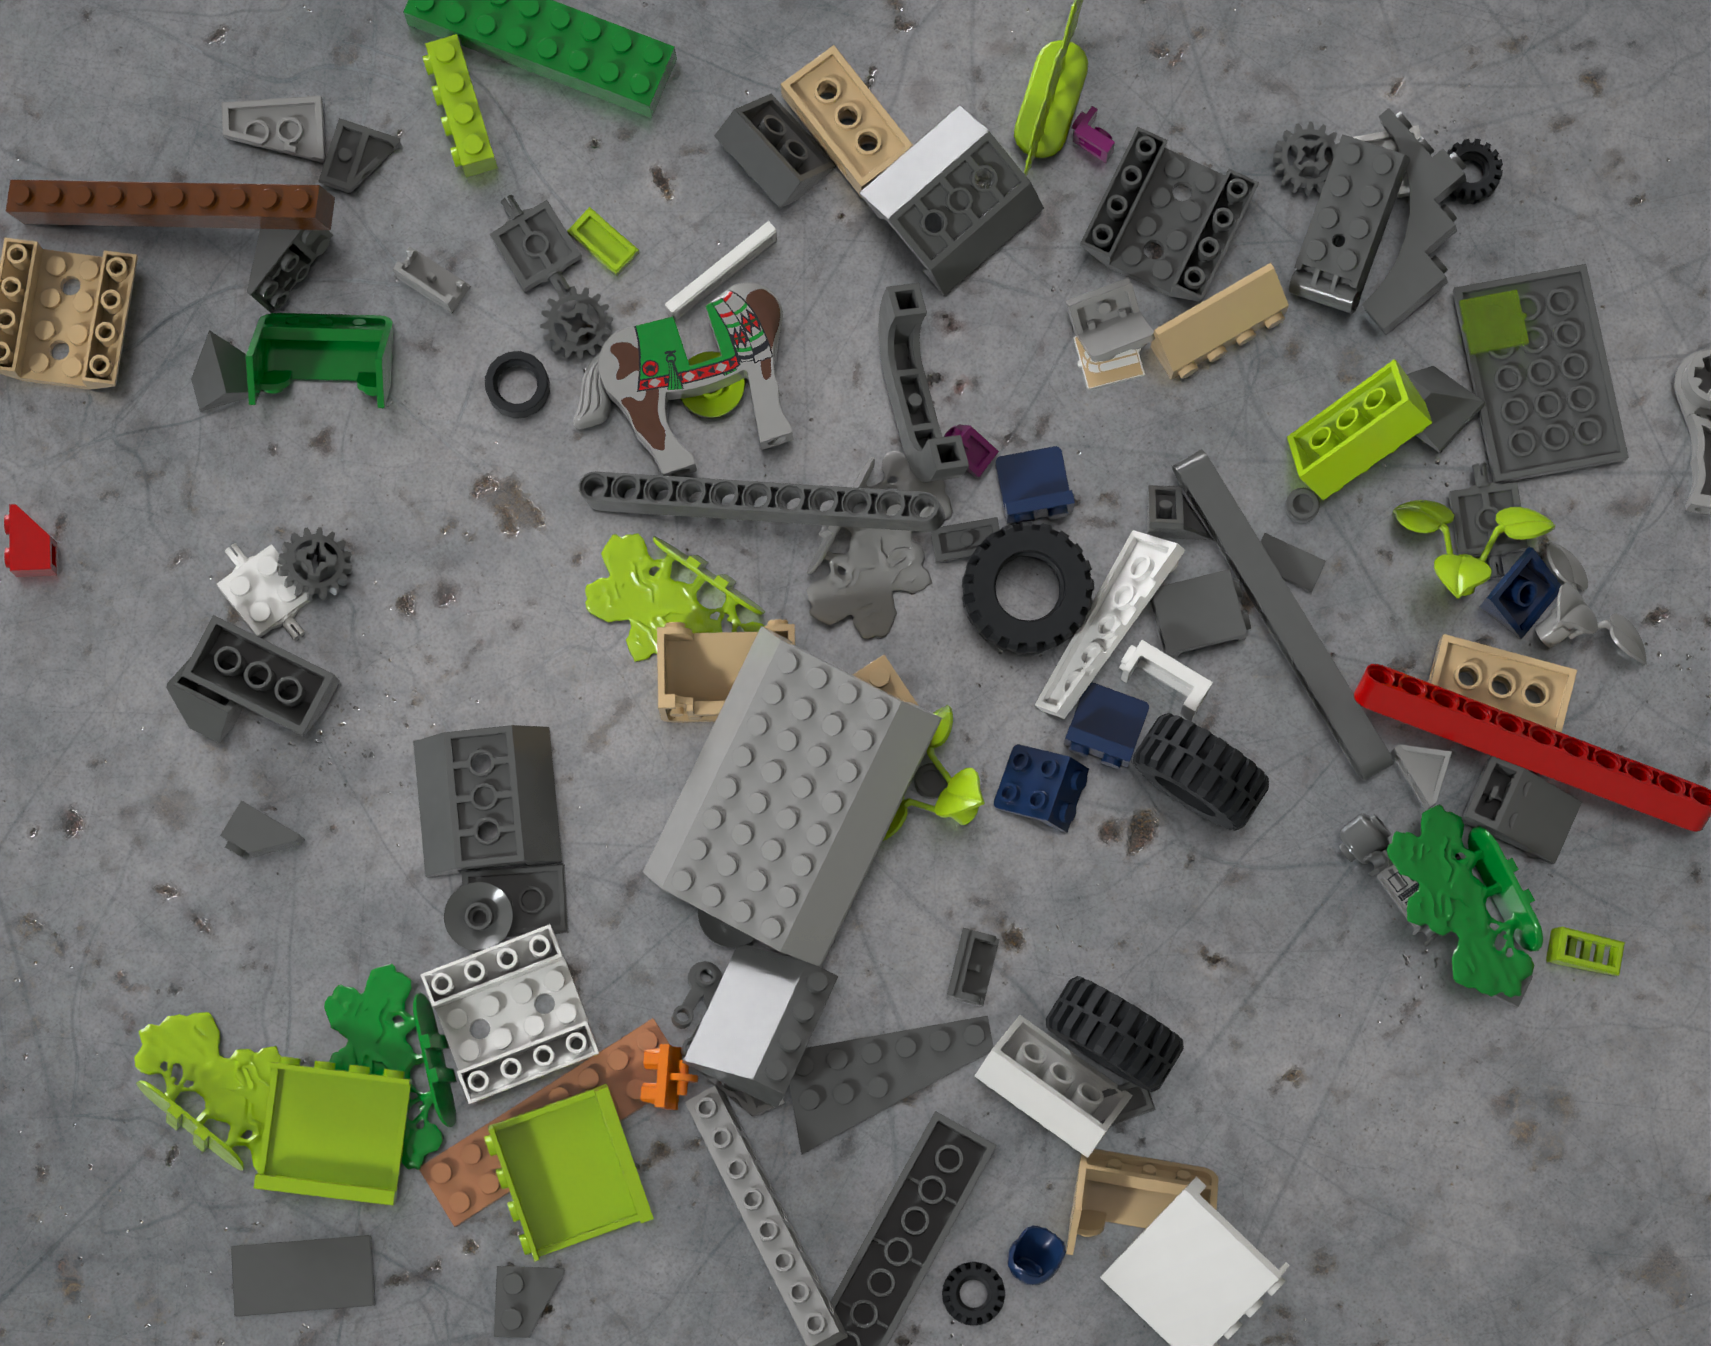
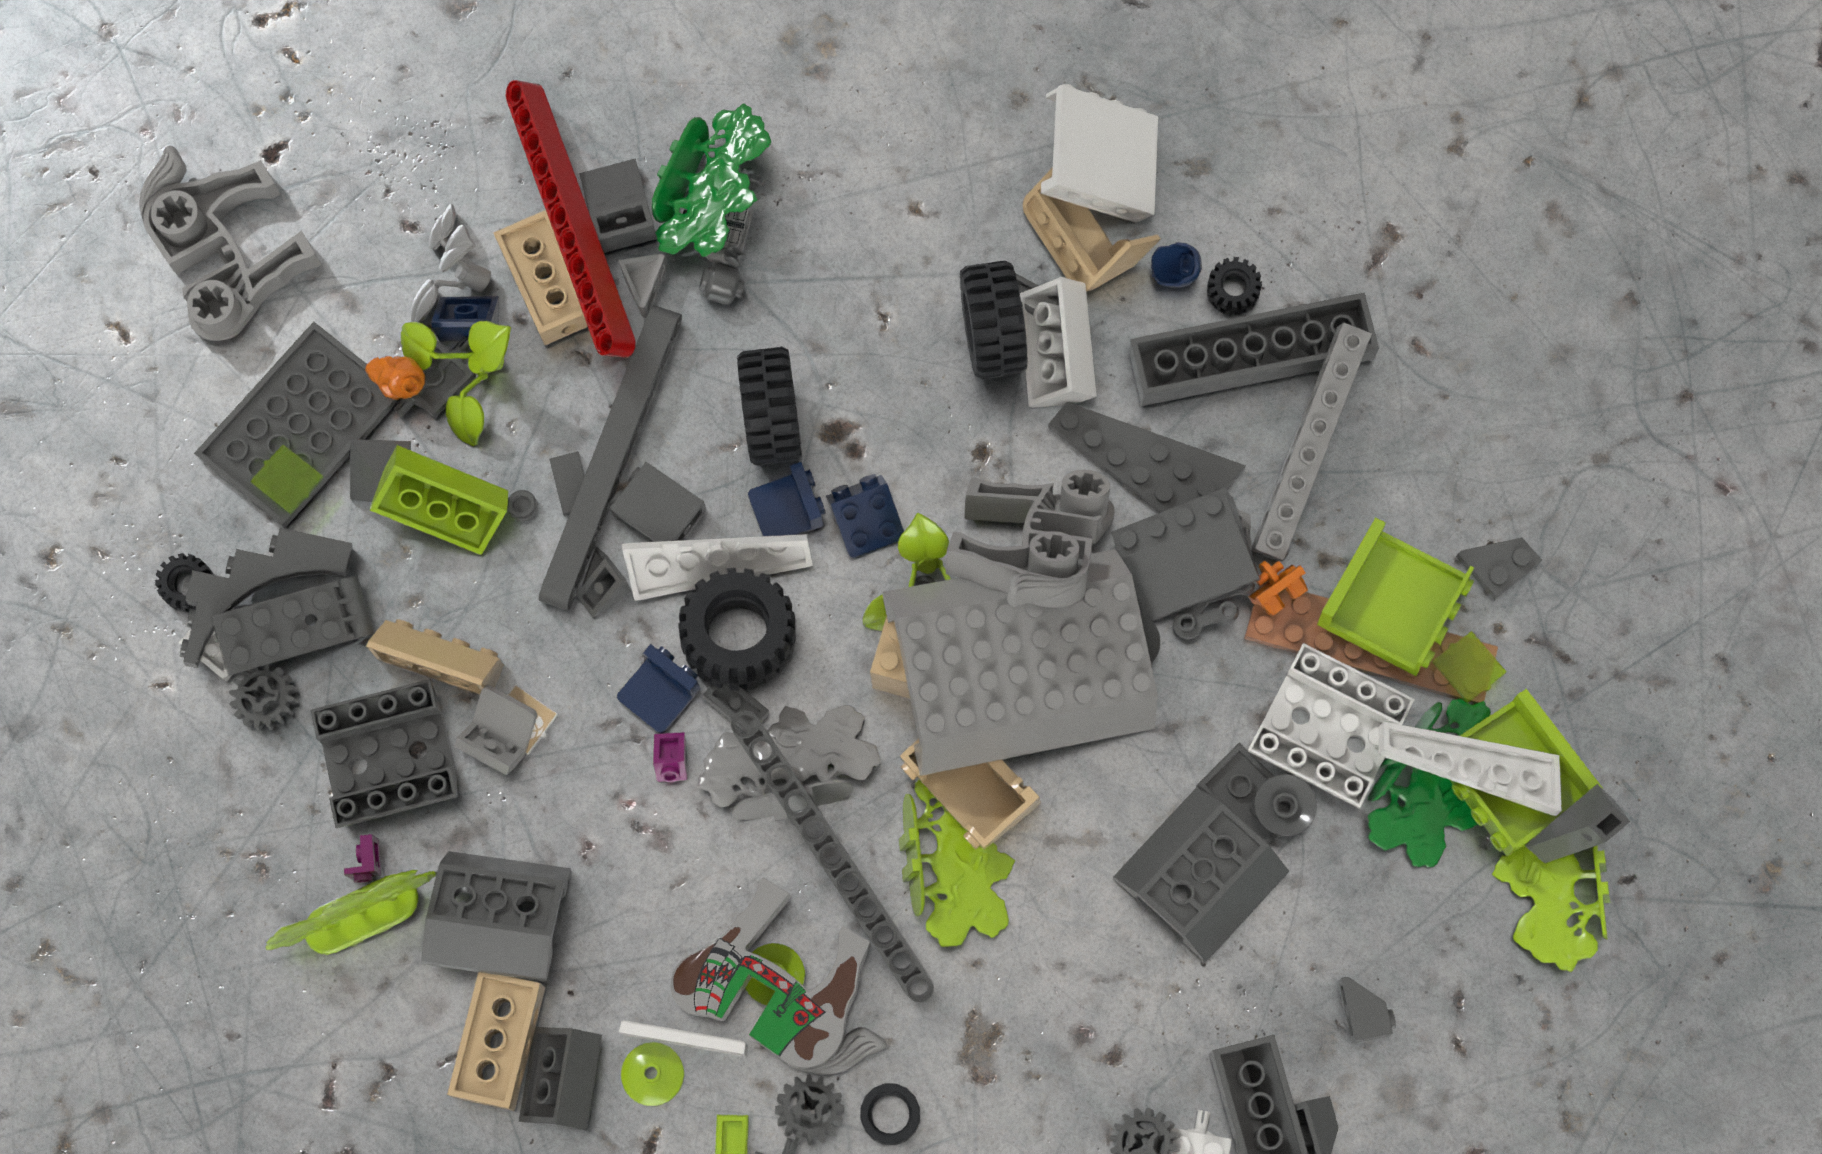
camera: 130 degrees left, 5 degrees down
dark grey tile [231,1235,375,1317] -> none
dark grey arch [878,283,969,482] -> none
dark grey hinge [946,928,1000,1007] -> none
white panel [1119,640,1213,721] -> none
lime slope [1546,926,1625,976] -> none
none -> orange head [365,356,425,400]
none -> lime dish [621,1042,684,1106]
none -> light grey animal [946,470,1115,608]
none -> white wing [1379,721,1562,816]
none -> clear neon green piece [1432,631,1507,703]
none -> dark grey slope [1525,784,1630,863]

